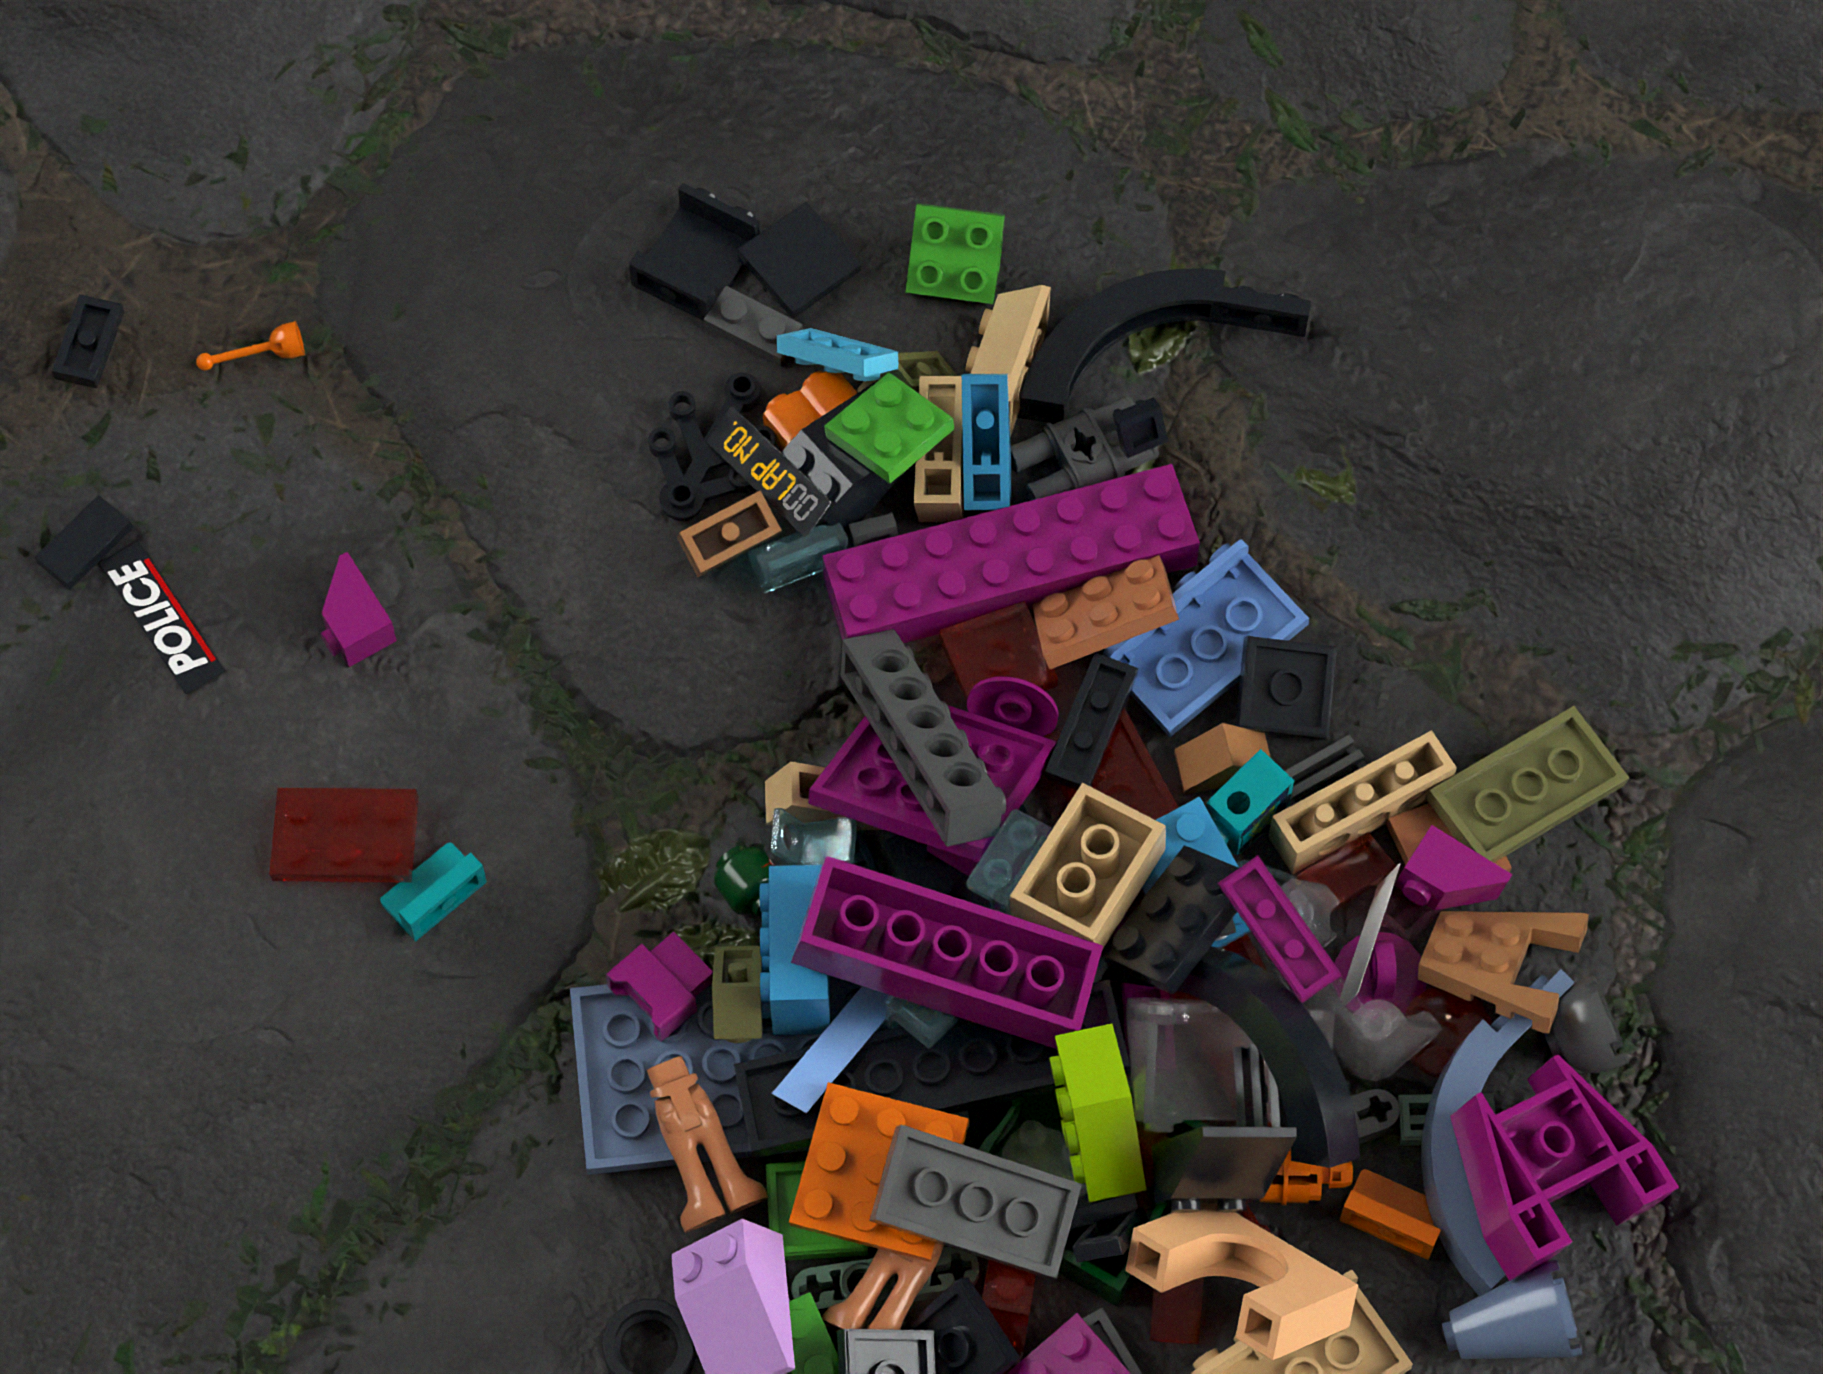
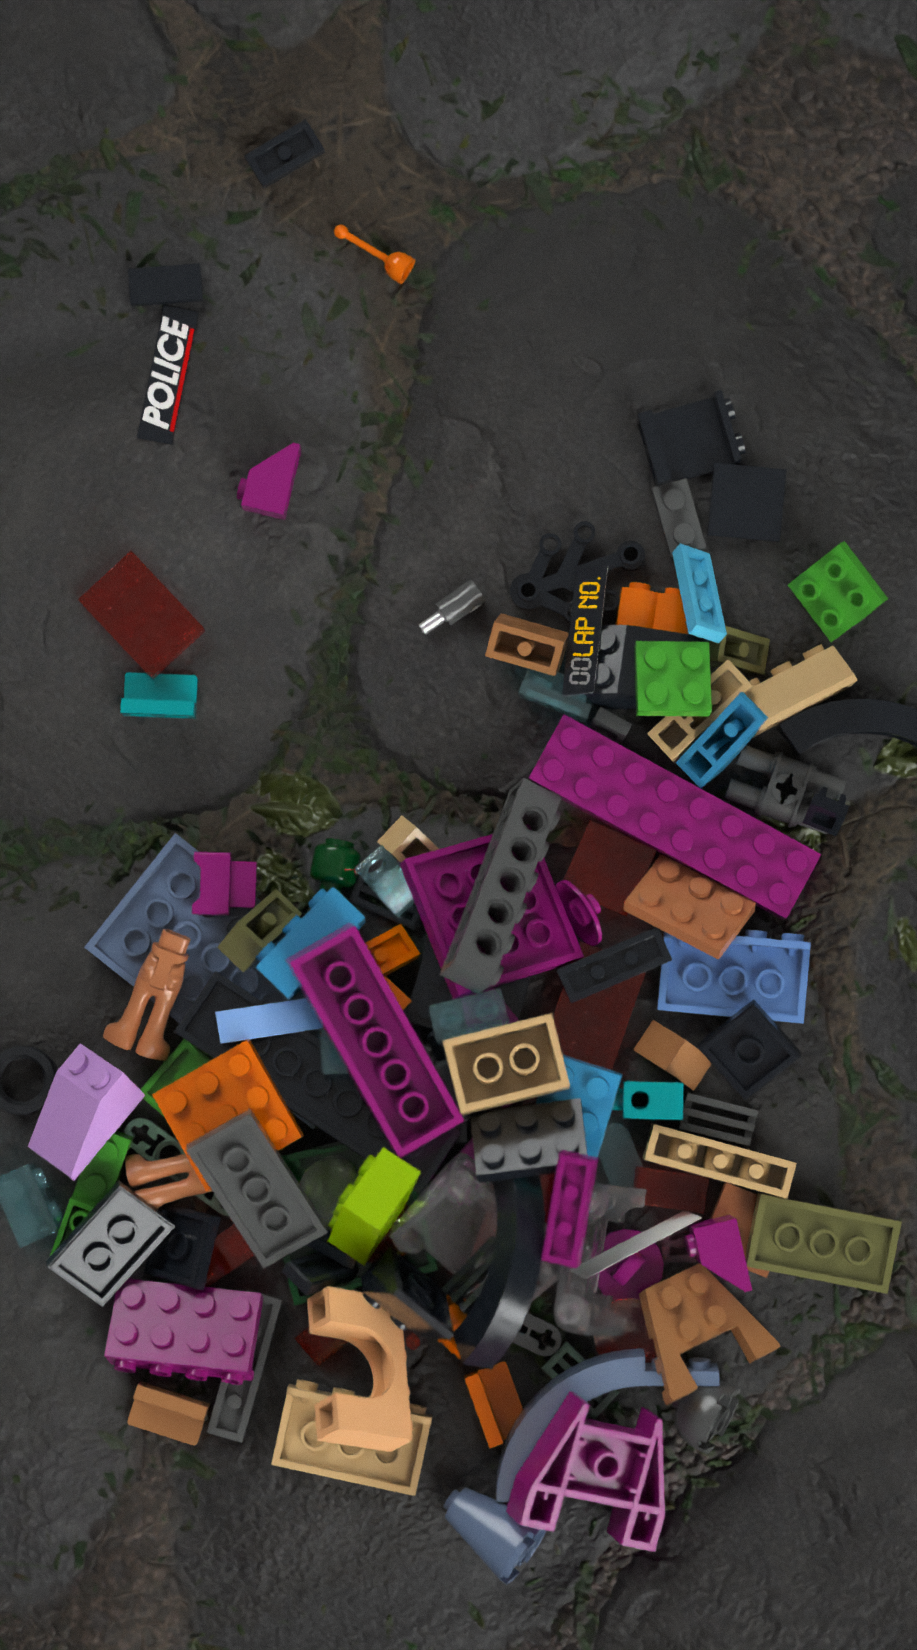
camera: 45 degrees right, 20 degrees up
none -> dark grey piece [419,579,486,635]

